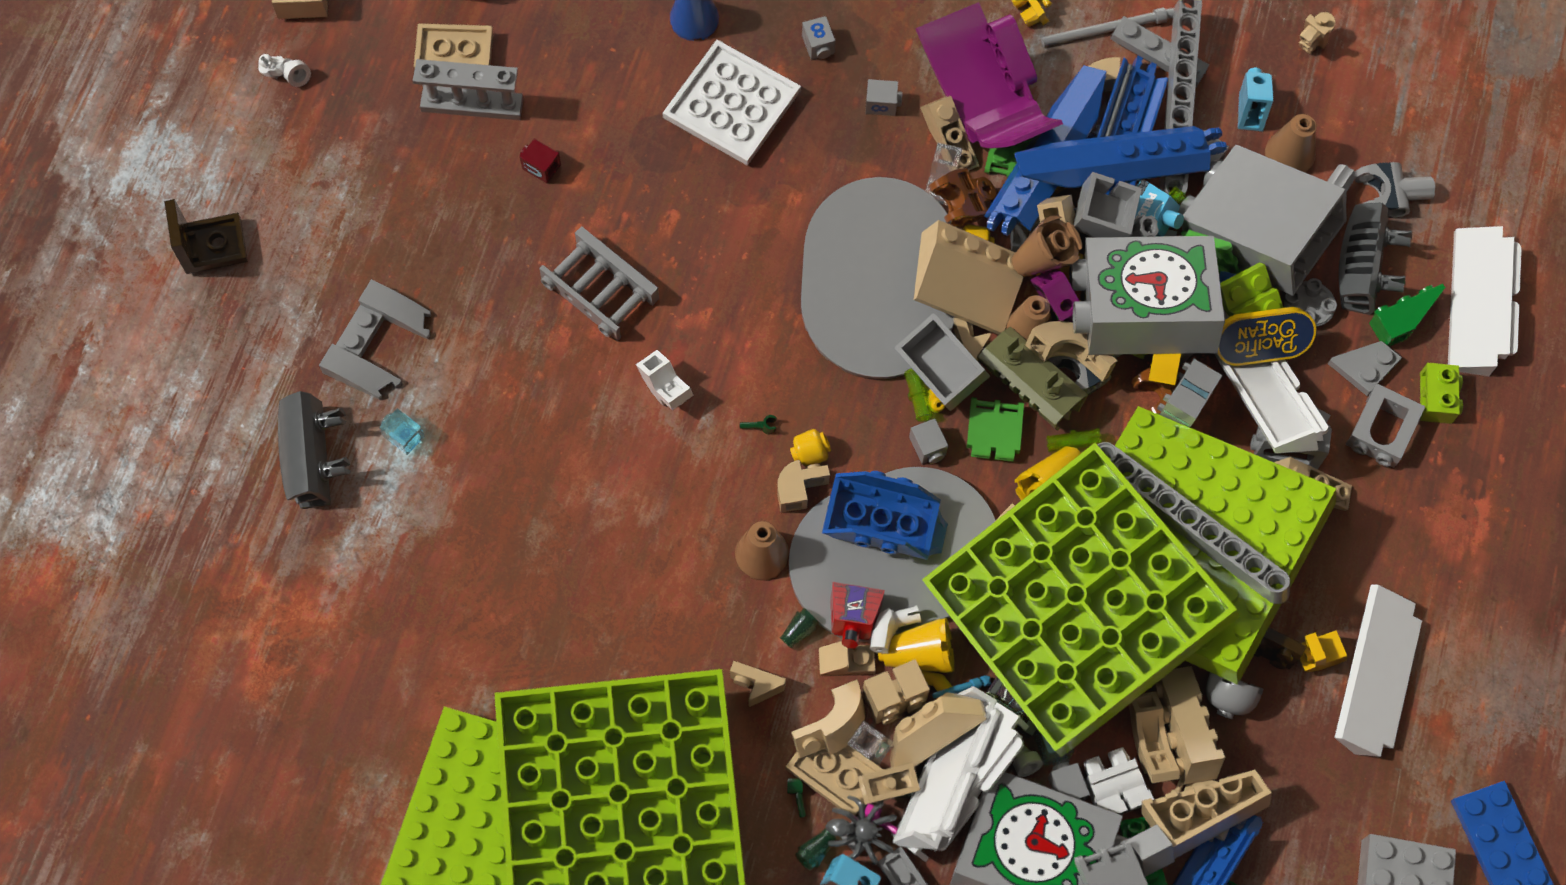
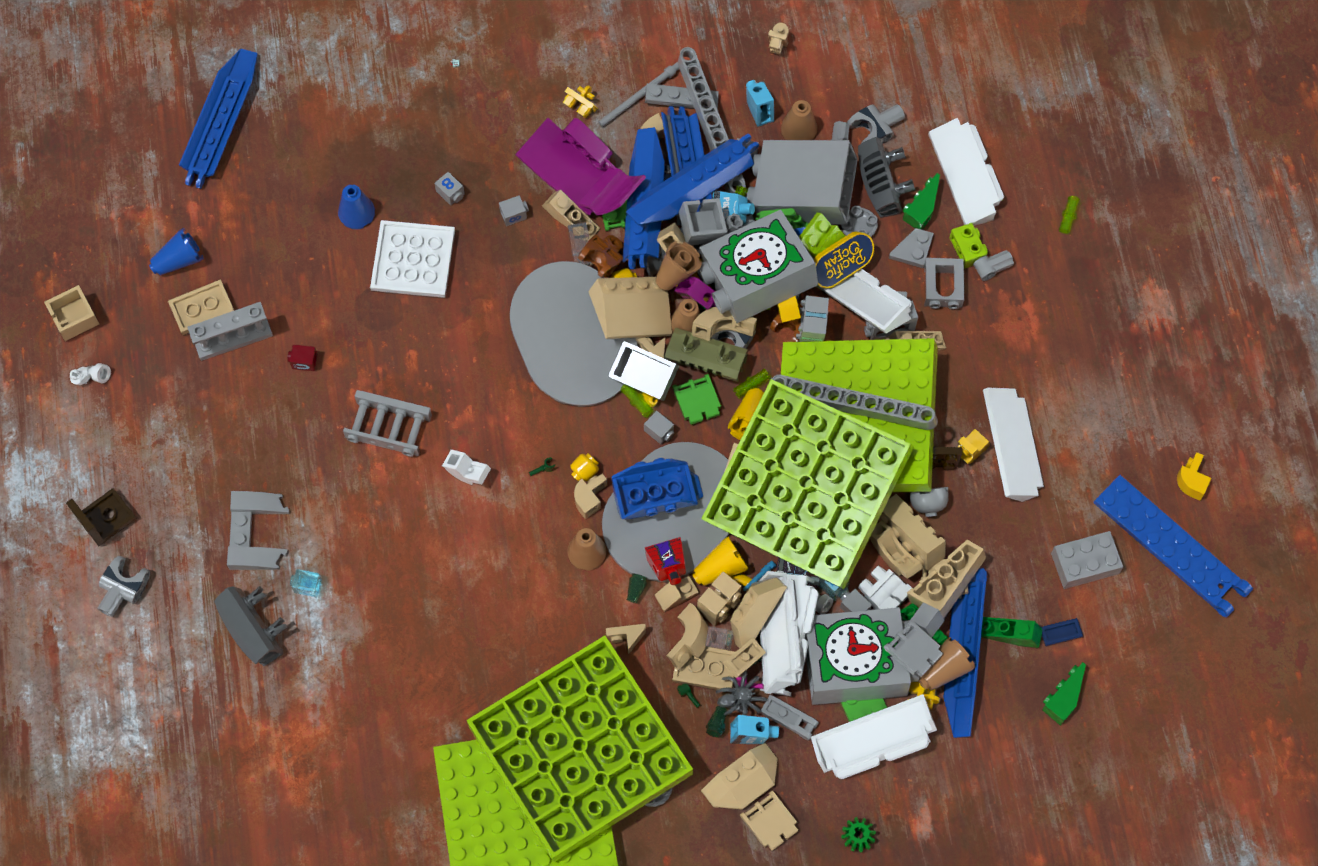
camera: 25 degrees left, 0 degrees up
white arm [870,605,921,653] -> none
none -> light grey connector [97,555,150,617]
none -> light grey piece [973,250,1014,281]

